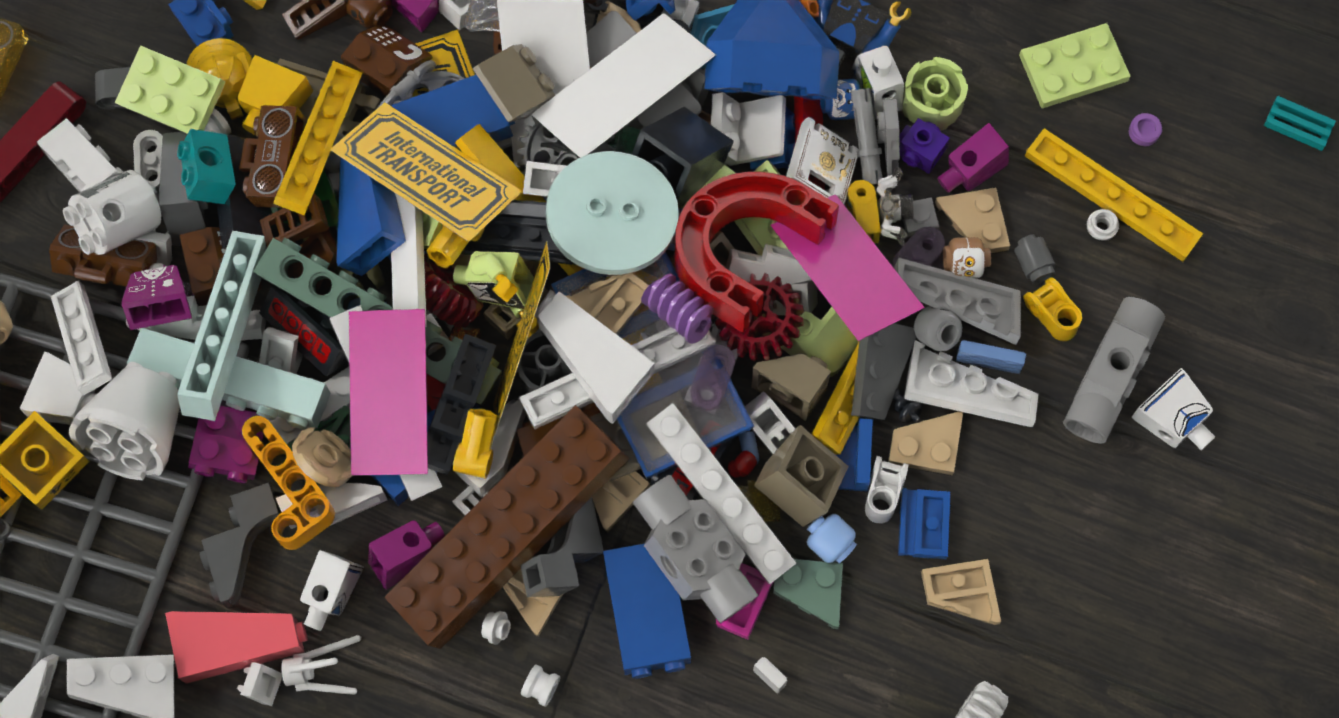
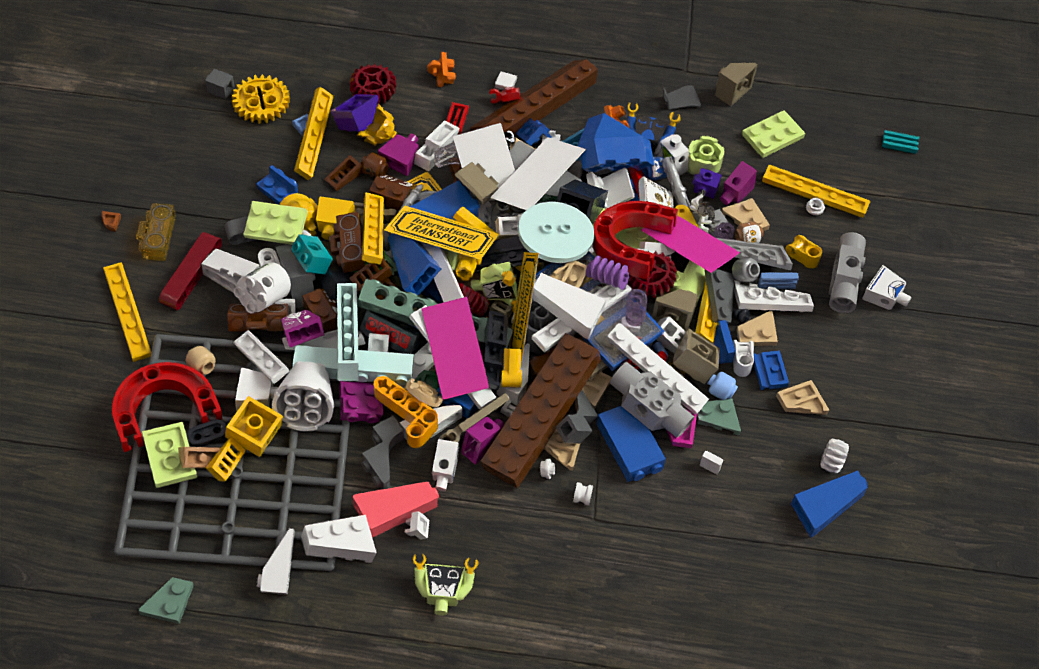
camera: 20 degrees left, 15 degrees down
white plant [282,635,361,695] -> none
light grey wing [877,99,900,181] -> none
dark grey brick [1014,234,1056,284] -> none
medium lavender tile [1129,113,1162,146] -> none
none -> dark tan tile [439,393,510,442]

